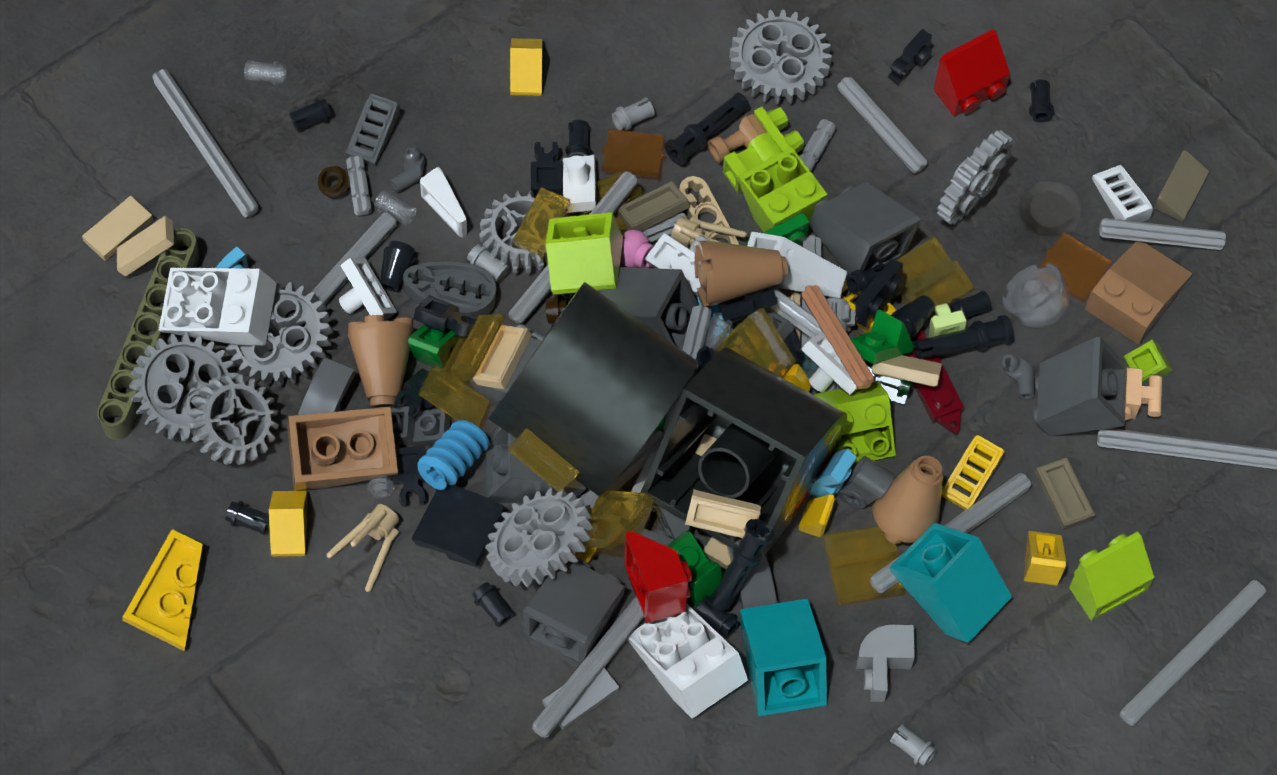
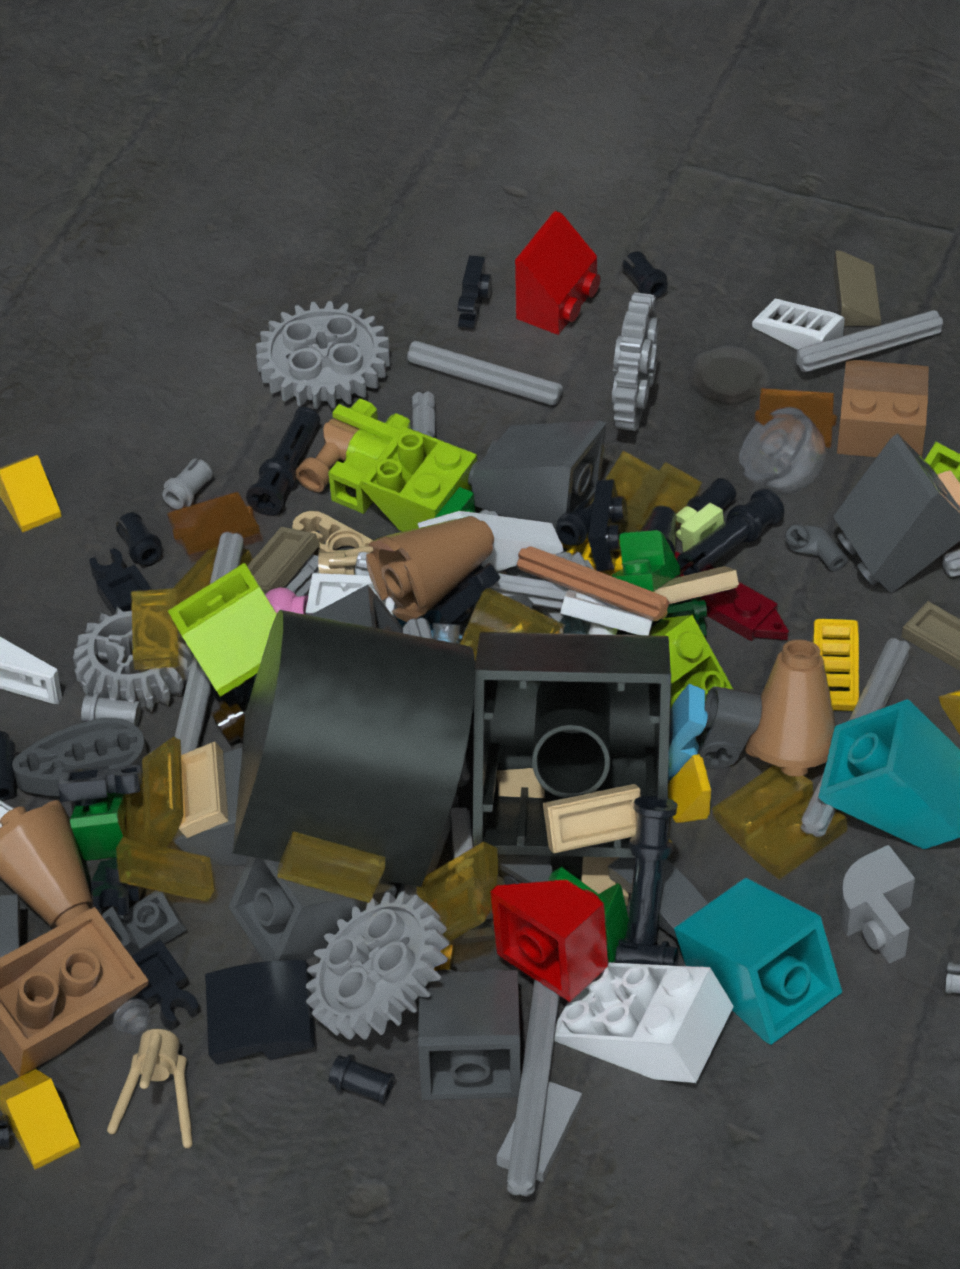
camera: 25 degrees left, 15 degrees down
dark azure piece [417,420,490,490] -> none
white tile [563,155,597,213] -> none

